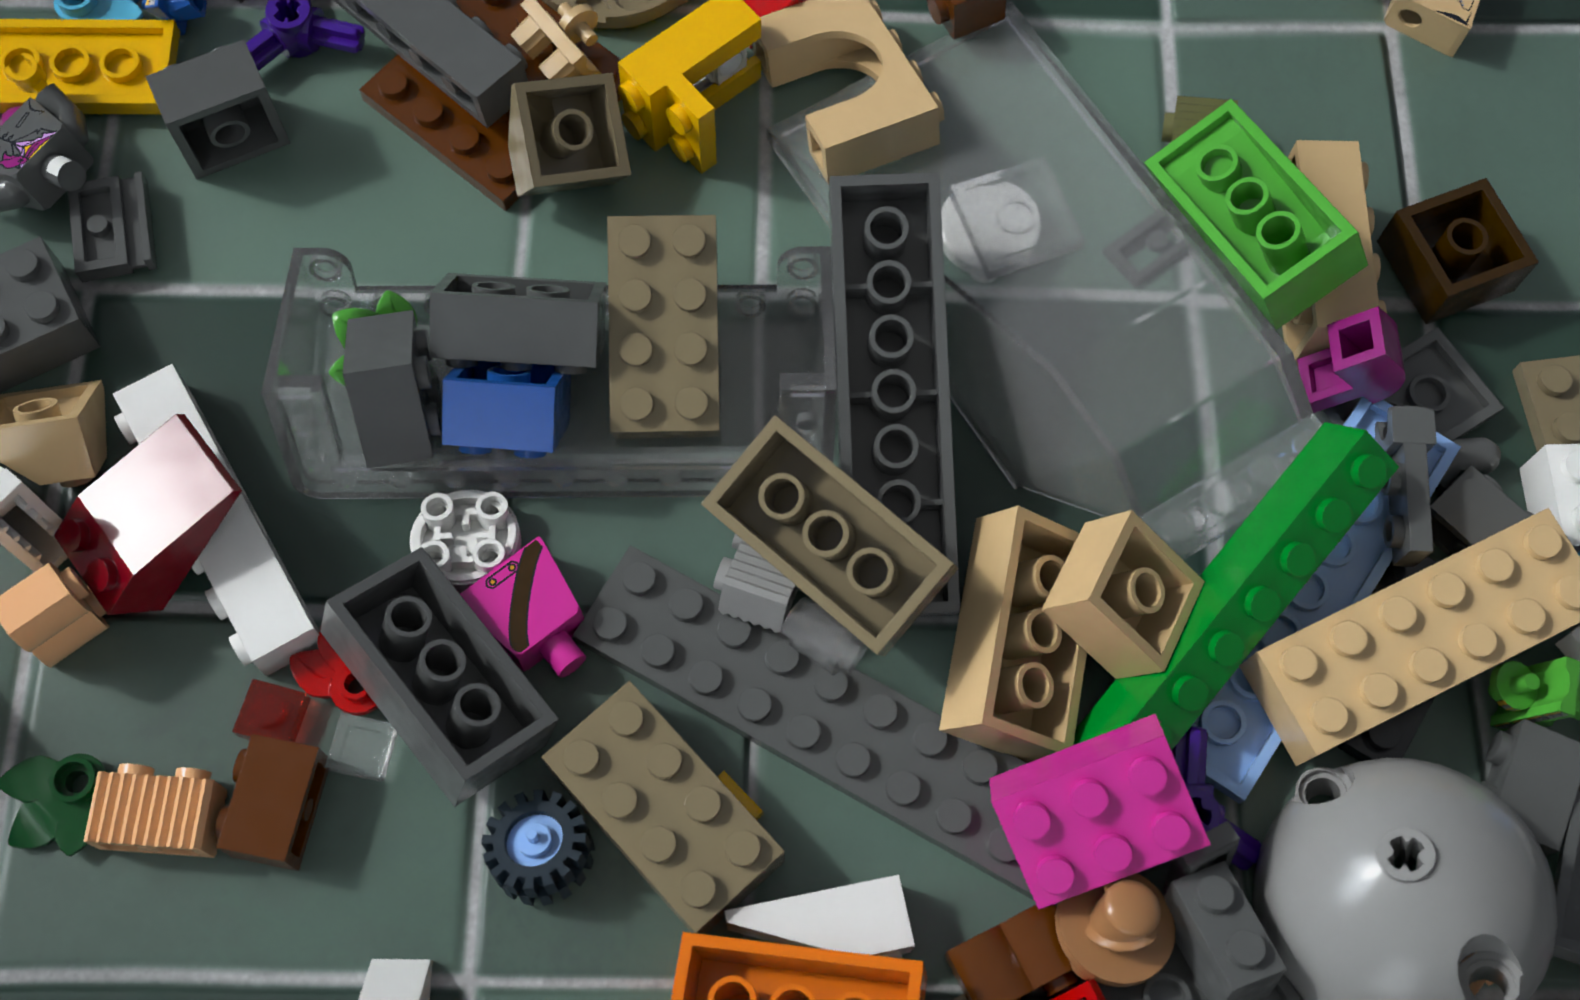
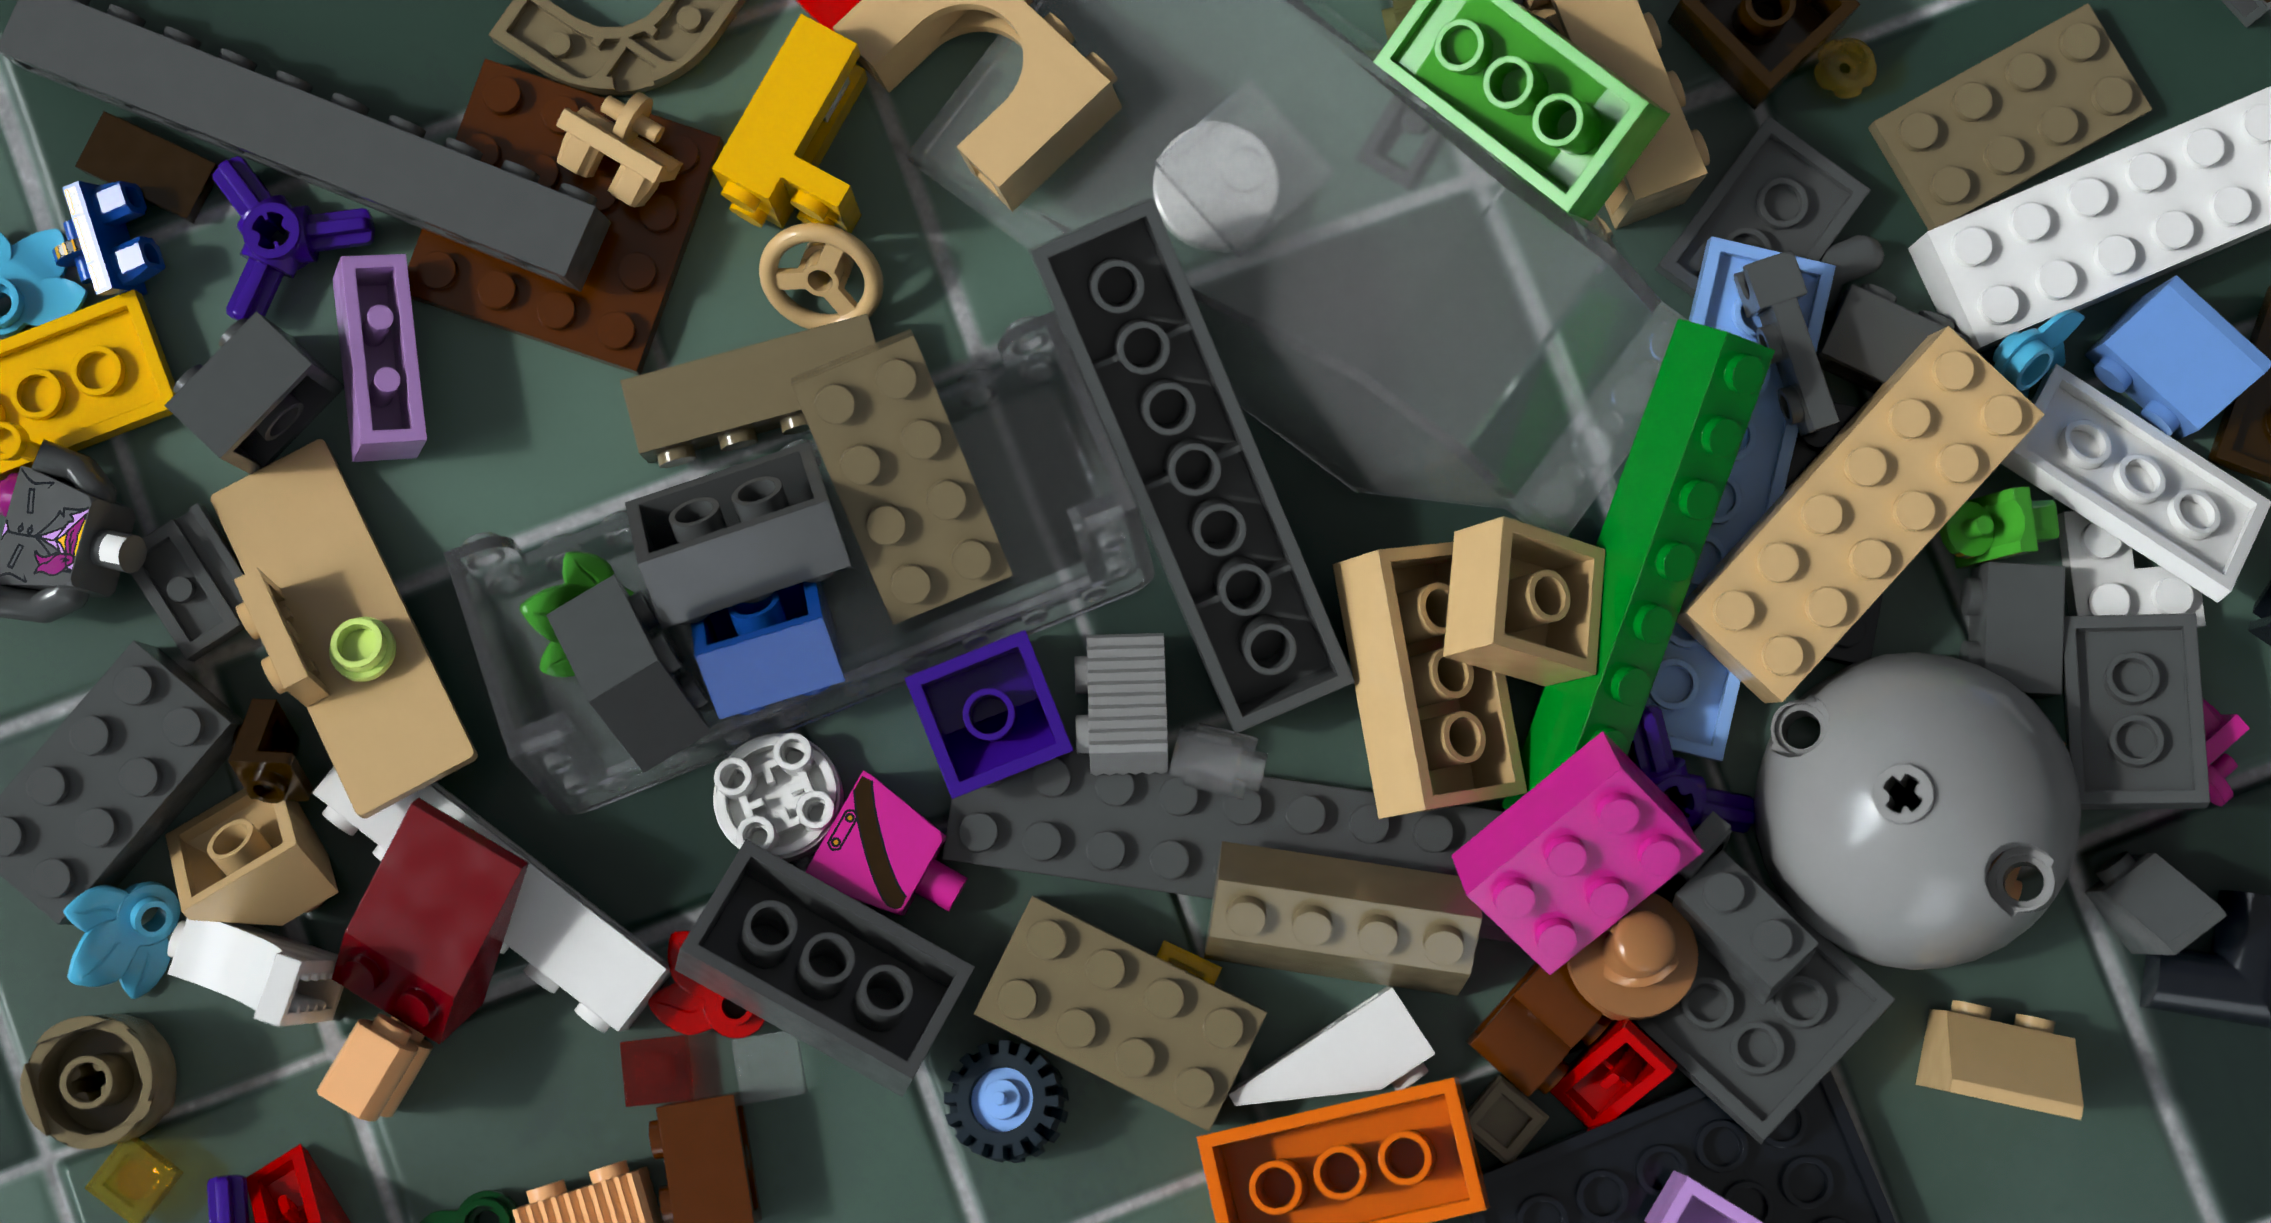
camera: 20 degrees left, 15 degrees up
dark tan slope [508,73,631,197] -> none
dark tan brick [701,415,959,656] -> none
magenta brick [1297,306,1406,413] -> none
none -> tan bracket [210,439,478,819]
none -> dark brown bracket [228,698,313,803]
none -> yellowish green plate [329,617,396,682]
none -> lavender brick [333,254,427,462]
none -> dark tan brick [620,313,877,468]
none -> tan piece [759,223,883,329]
none -> dark purple slope [904,630,1074,799]
none -> dark tan slope [1204,841,1482,996]
none -> clear yellow plate [1814,38,1877,99]

